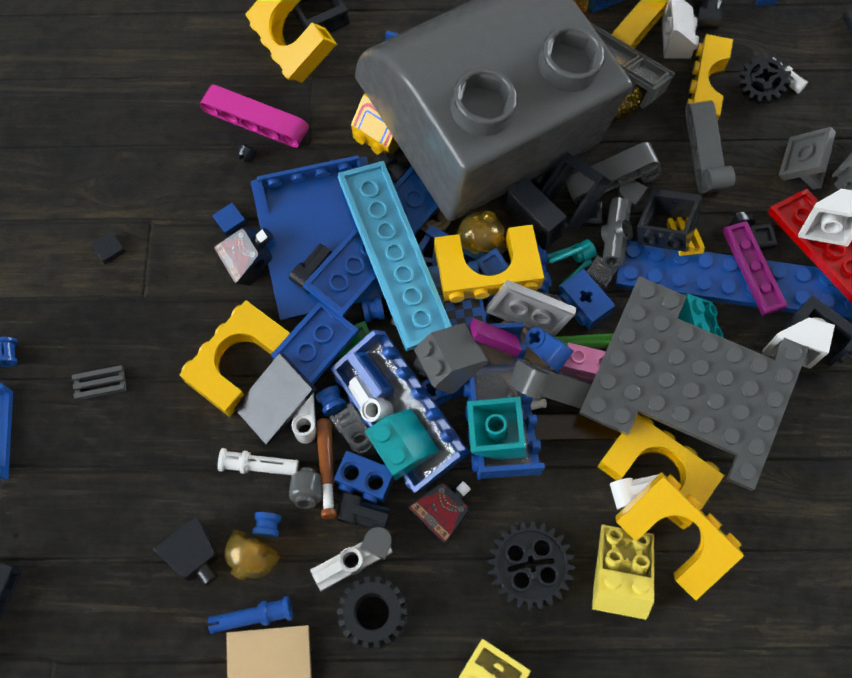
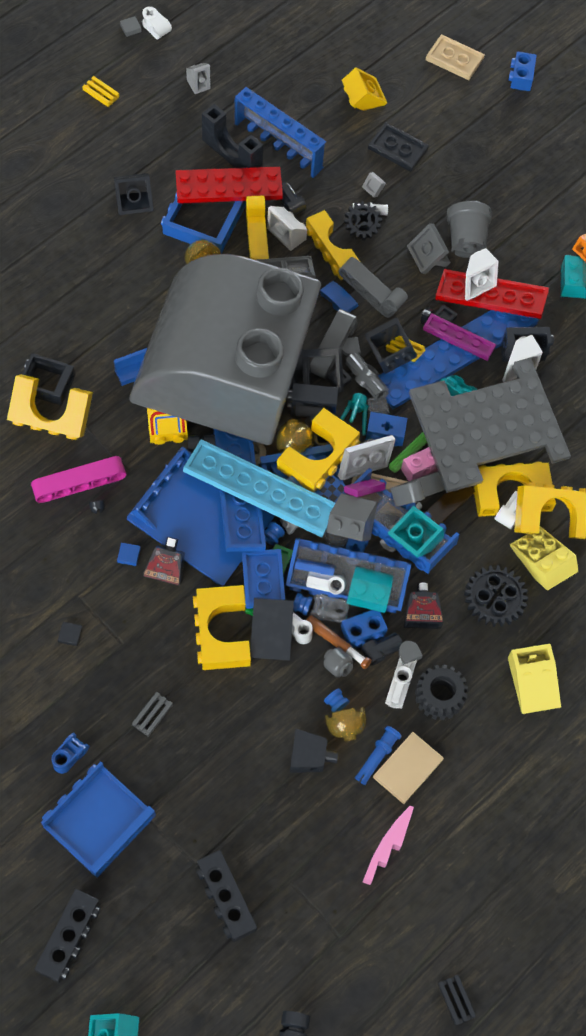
camera: 50 degrees left, 5 degrees down
white pin [218,448,299,475] -> none
black piece [289,243,332,294] -> none
blue tile [477,248,509,276] -> none
blue piece [525,327,574,372] -> none
none -> blue slope [320,281,358,313]
none -> light grey tile [362,172,386,197]

